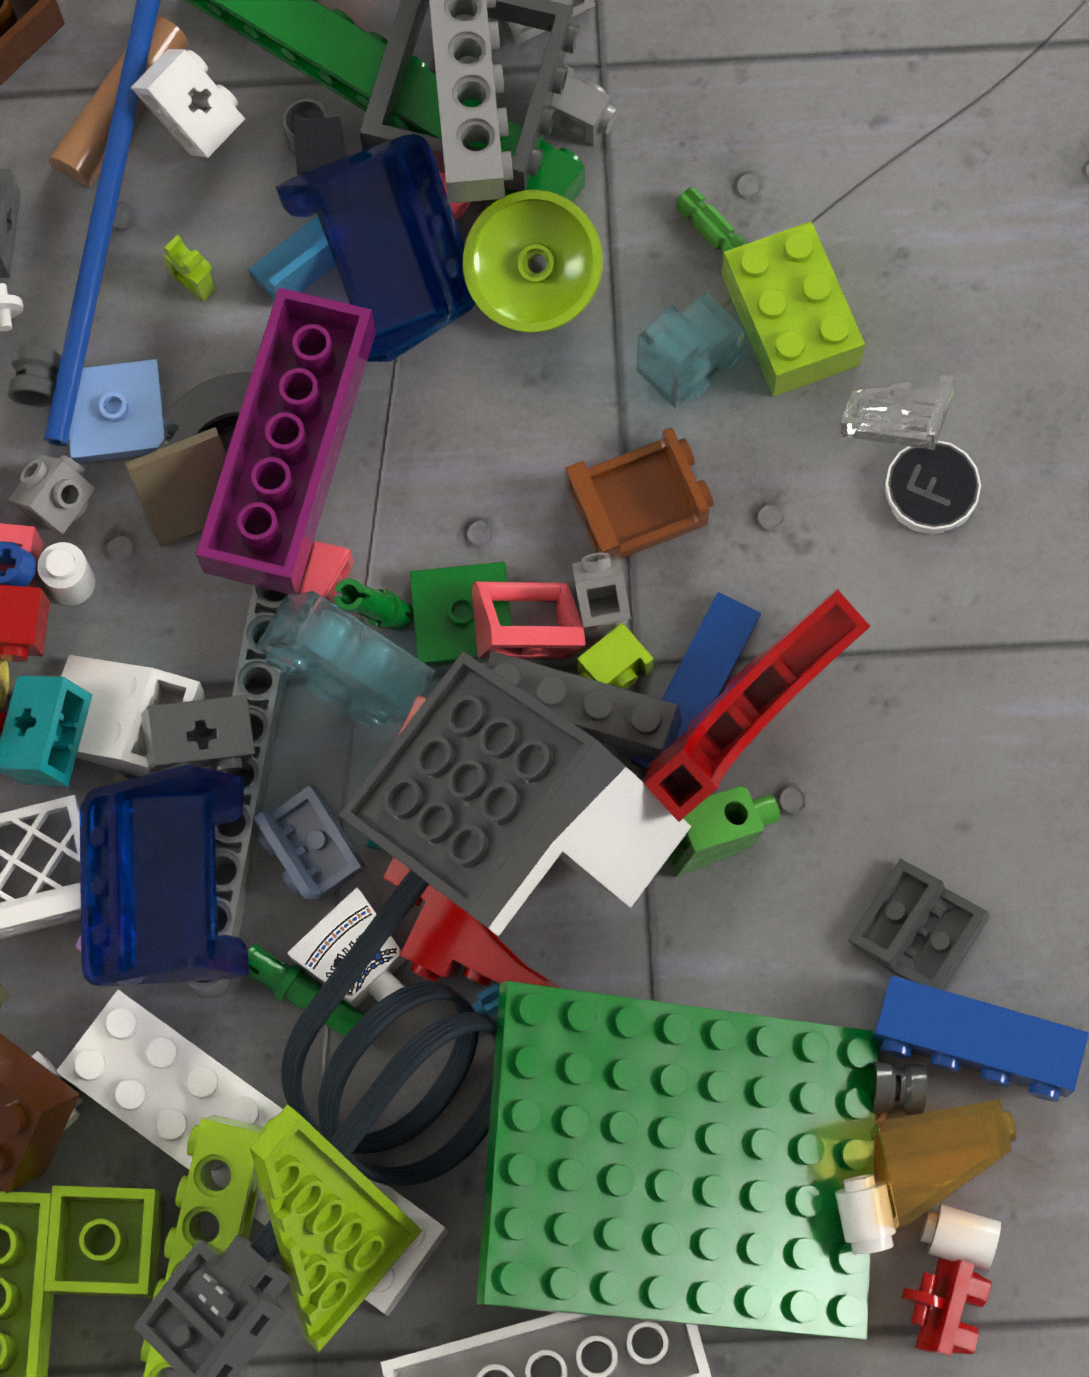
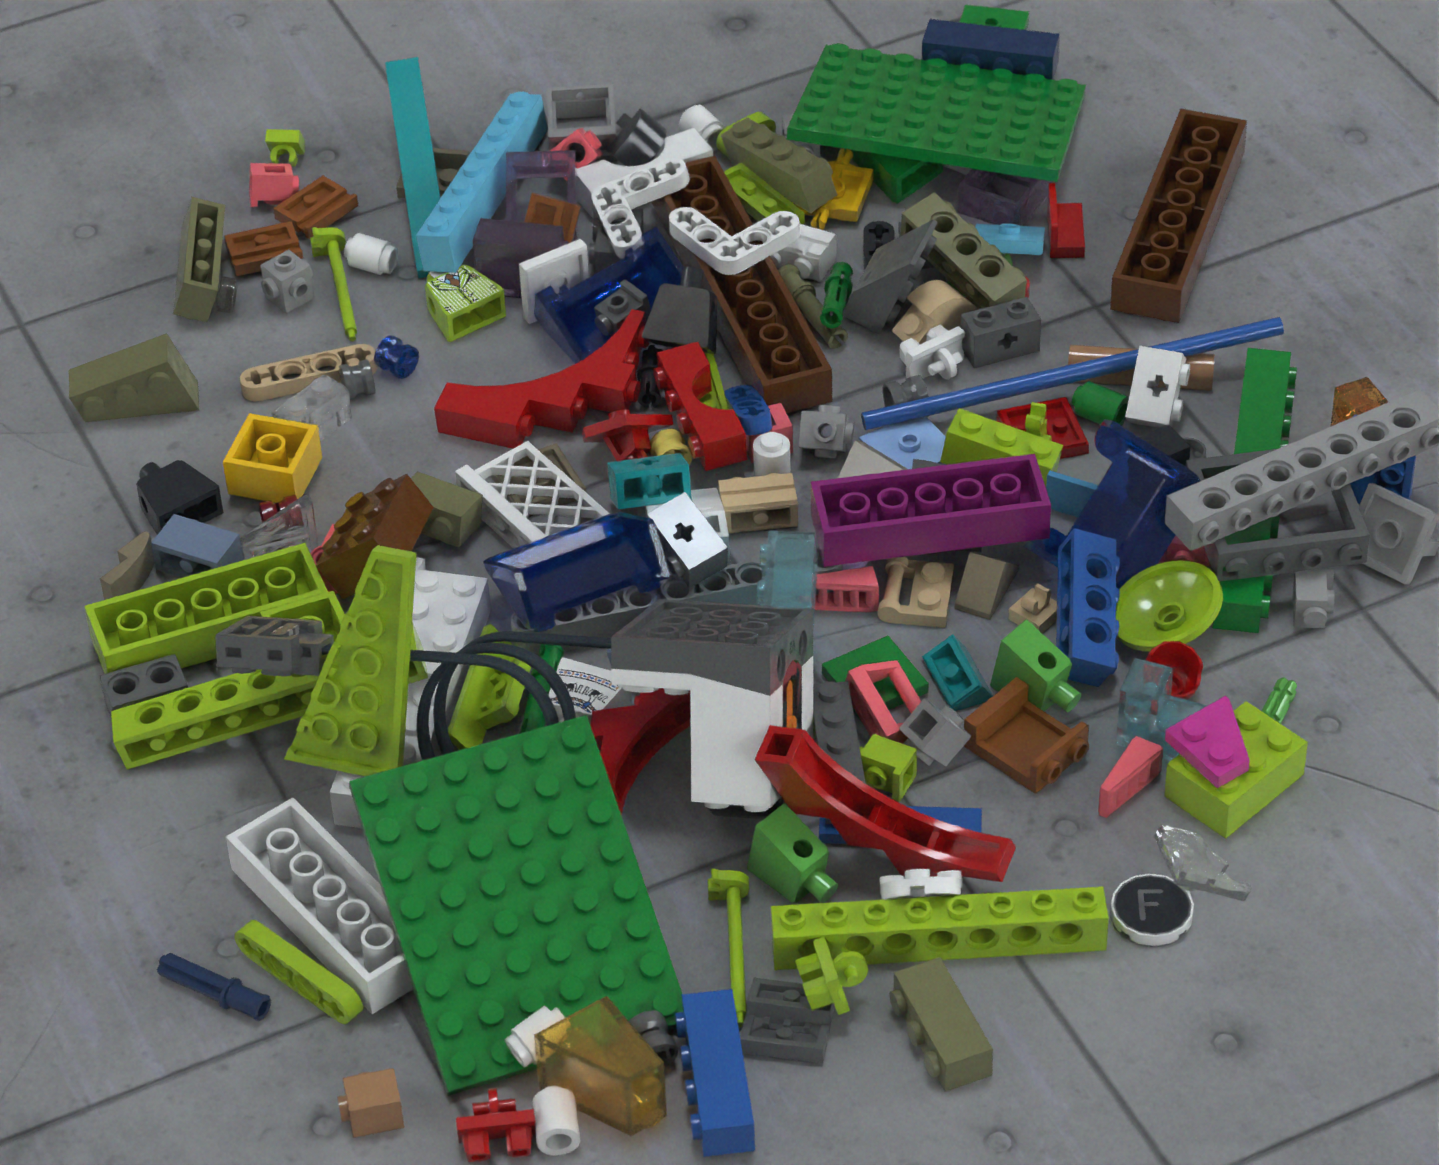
camera: 65 degrees right, 30 degrees down
green pin [334,578,413,631] -> none
none -> lime bracket [448,624,531,750]
none -> lime piece [707,869,750,1027]
none -> tan brick [718,473,798,534]
none -> lime brick [771,886,1109,970]
none -> lime hips [795,936,868,1015]
none -> tan plate [877,556,954,628]
none -> white plate [879,869,963,899]
none -> olive brick [889,957,993,1092]
none -> teal slope [922,634,993,711]
none -> lime brick [940,408,1063,487]
none -> dark tan slope [955,552,1019,620]
none -> bright green torso [990,619,1082,713]
none -> red tile [996,397,1089,459]
none -> tan tile [1008,583,1057,634]
none -> blue brick [1056,528,1120,687]
none -> green brick [1072,381,1129,431]
none -> coral slope [1098,736,1163,818]
none -> red hair [1142,641,1203,704]
none -> dark pink wing [1165,696,1250,788]

